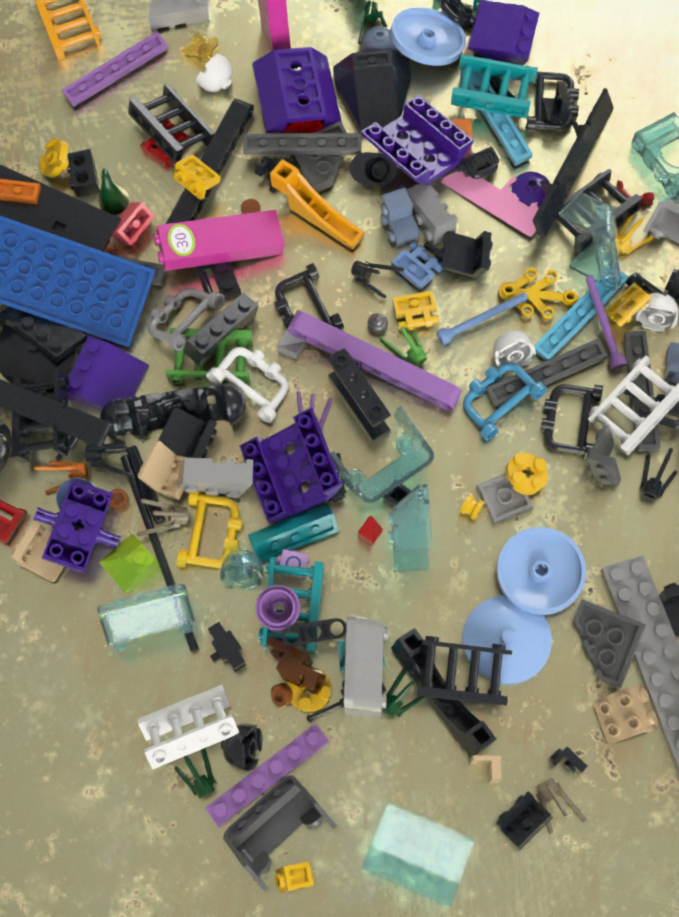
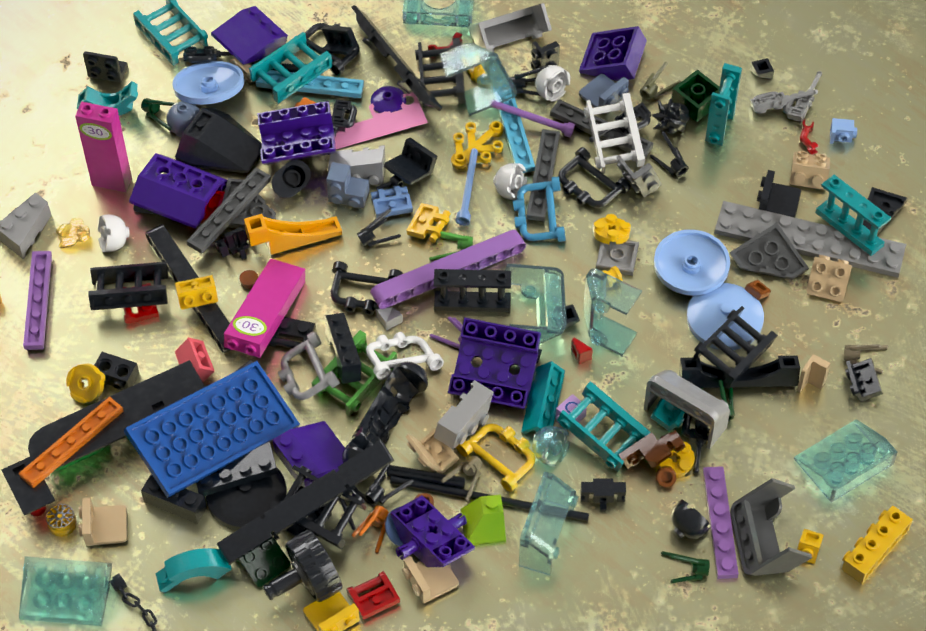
camera: 60 degrees left, 15 degrees down
dark green hat [98,168,129,214] -> none
white fence [137,685,239,769] -> none
black bracket [158,408,217,458] -> none
medium lavender piece [255,585,301,631] -> none
black beam [282,618,347,646] -> none
flat silver plate [368,313,388,333] -> none
black bracket [550,746,588,774] -> none
yellow plate [605,283,652,327] -> none
none -> dark orange tile [745,280,771,300]

